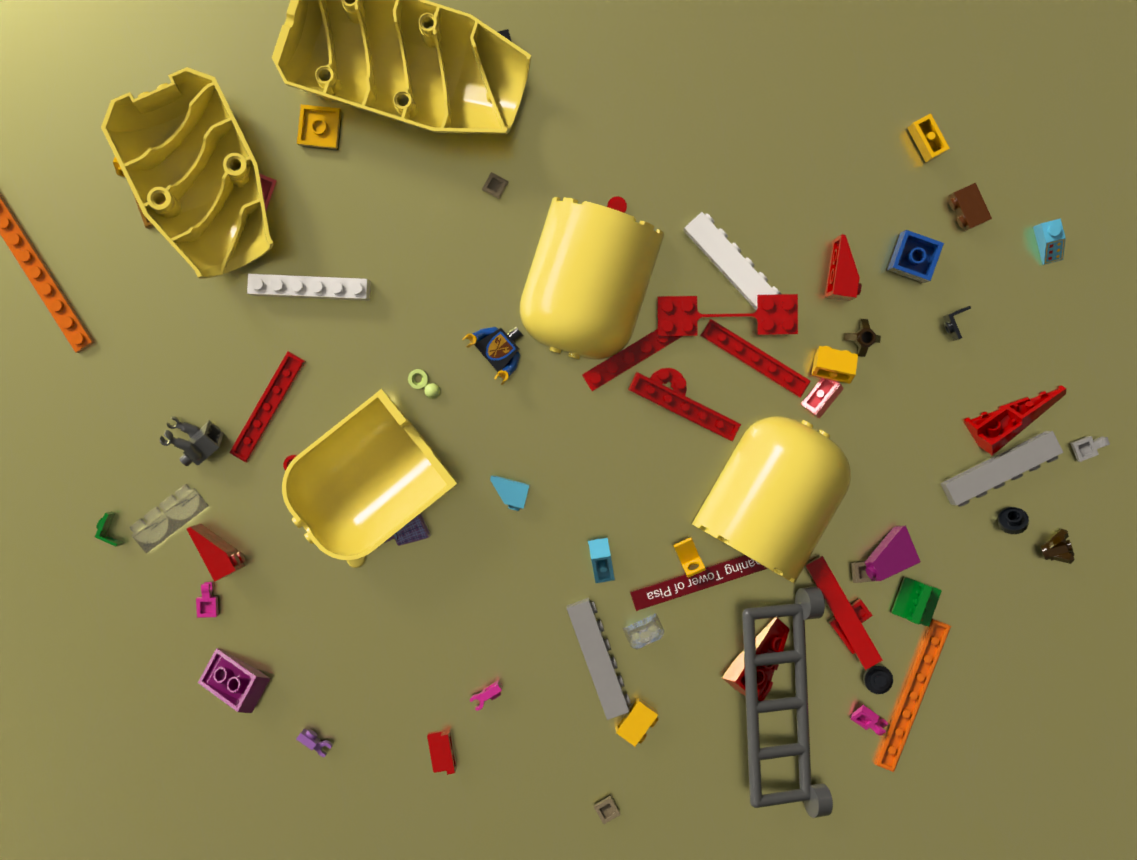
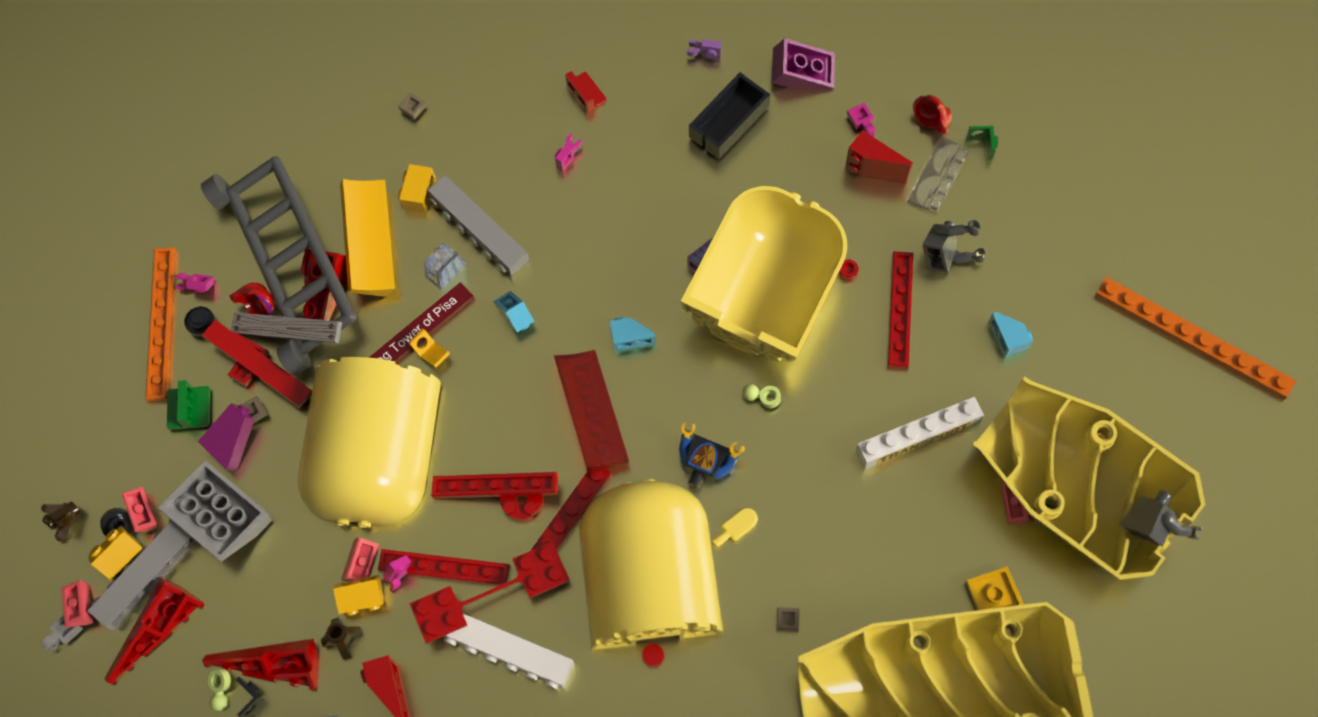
camera: 155 degrees right, 20 degrees down
none -> coral slope [61,580,94,627]
none -> yellow brick [88,526,142,580]
none -> coral slope [121,487,157,532]
none -> light grey slope [158,461,272,562]
none -> red wedge [202,639,319,690]
none -> yellowish green plate [208,669,231,711]
none -> red hair [229,283,274,315]
none -> light grey tile [231,312,342,343]
none -> yellow arch [340,179,395,297]
none -> dark pink plate [383,555,411,591]
none -> clear red arch [554,350,629,475]
none -> black piece [689,72,770,159]
none -> light yellow piece [713,508,758,547]
none -> red hair [913,95,952,133]
none -> medium azure slope [989,312,1033,357]
none -> dark grey torso [1119,490,1202,547]

